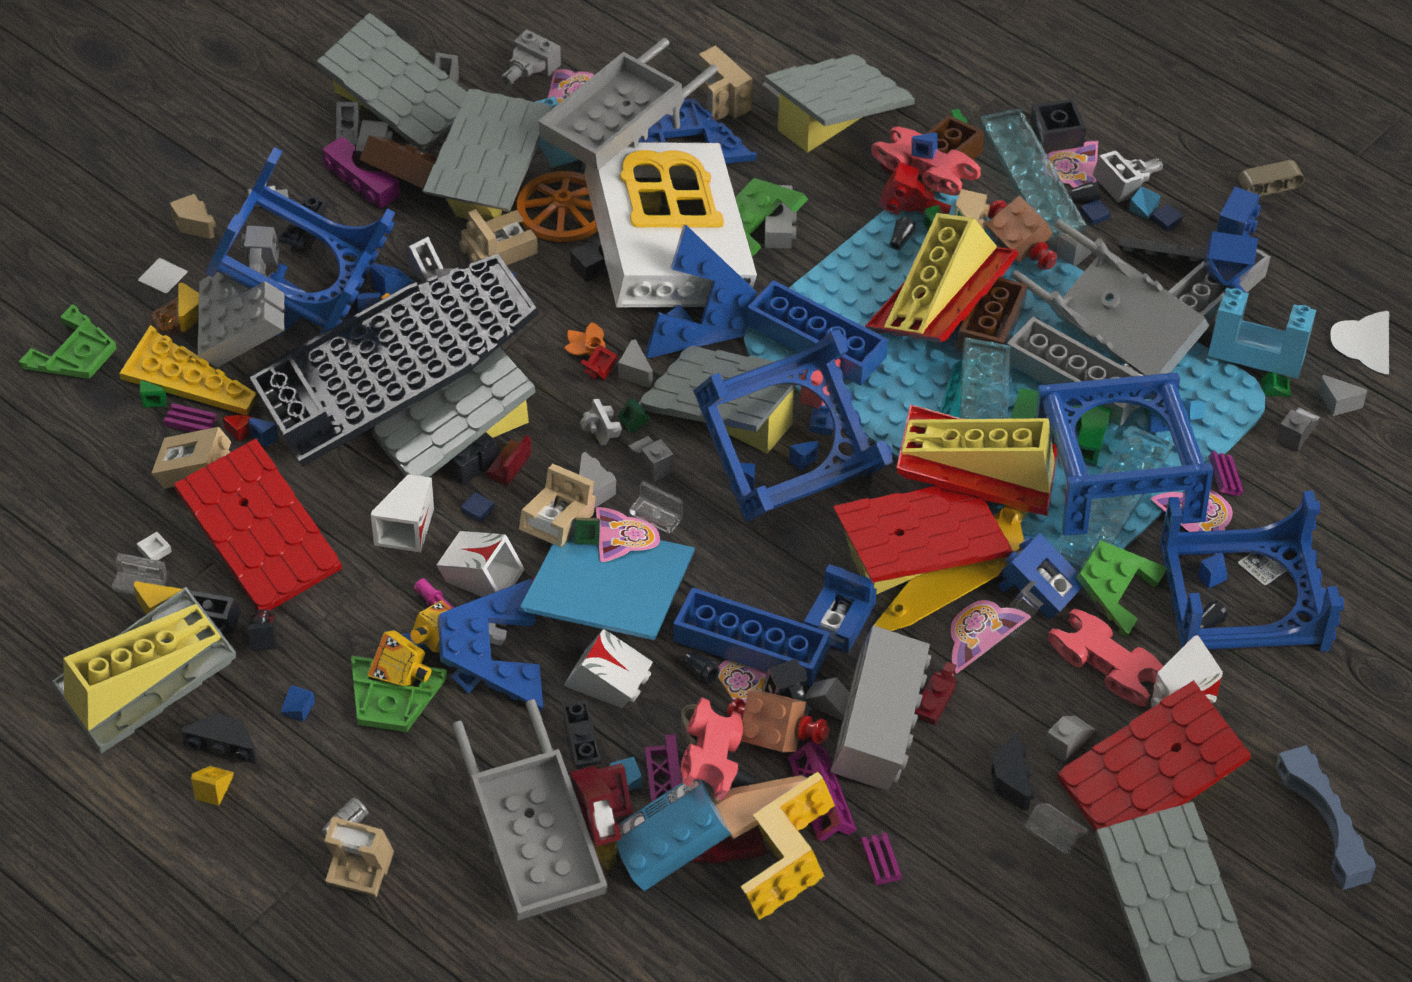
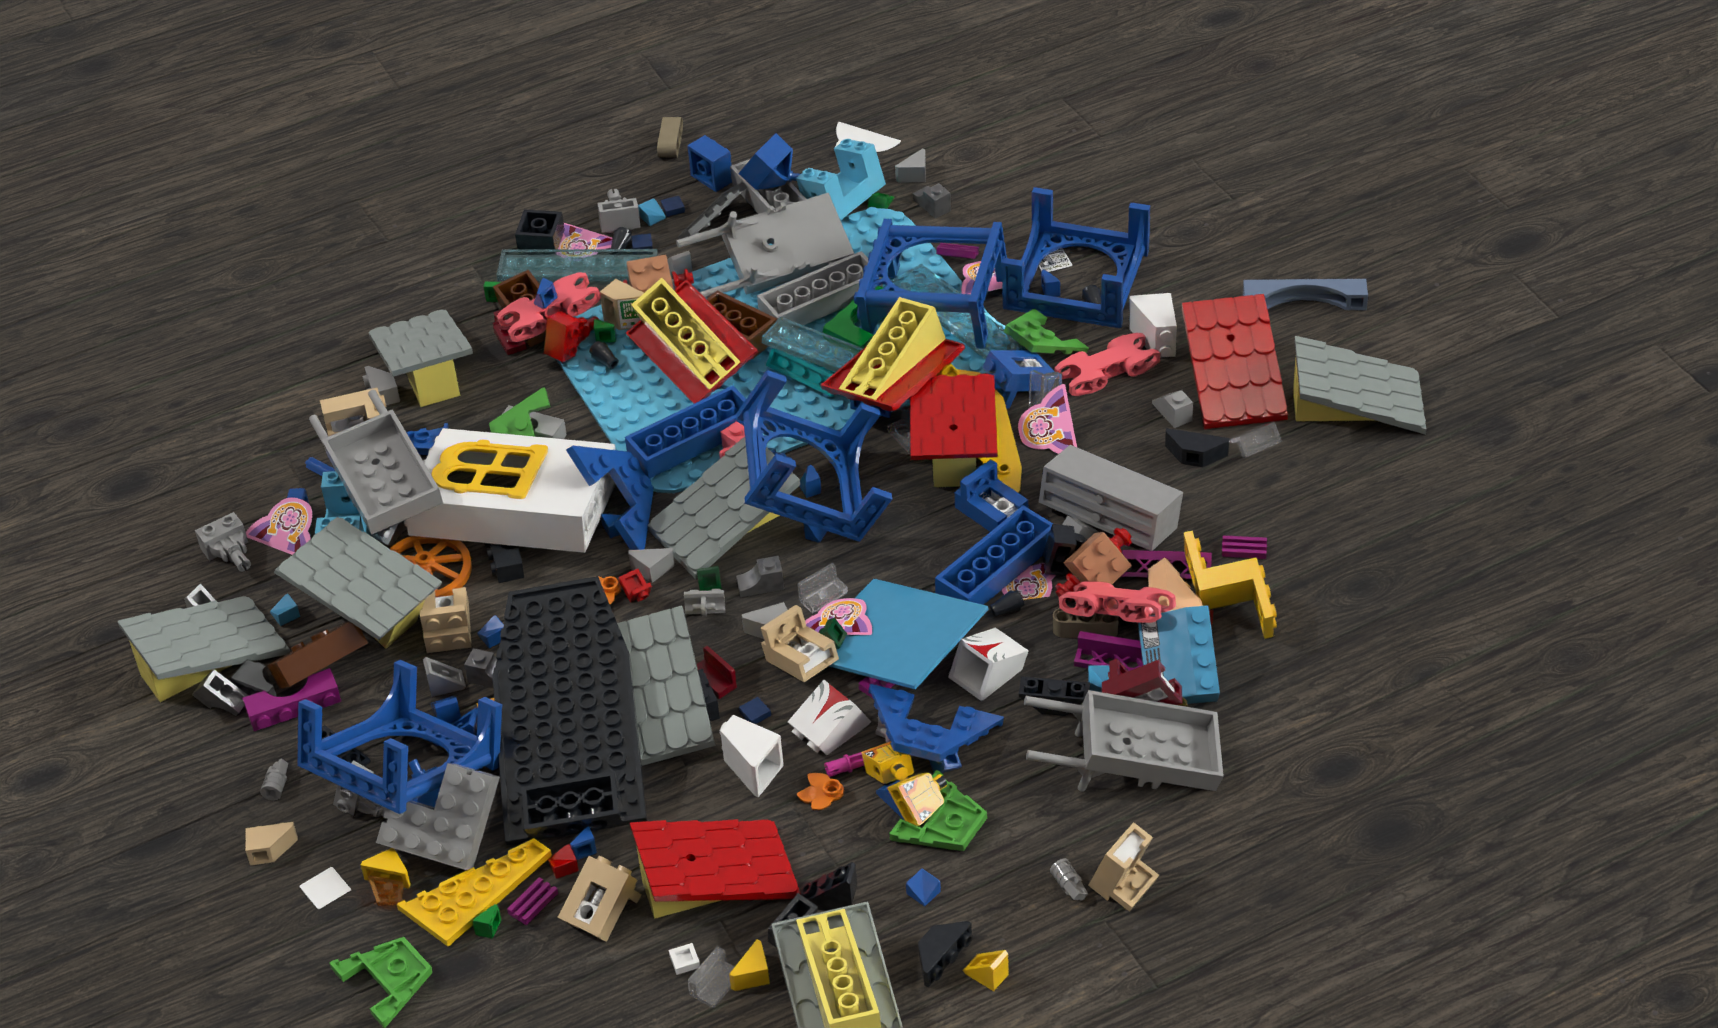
camera: 65 degrees left, 5 degrees down
none -> orange plate [797,773,844,810]

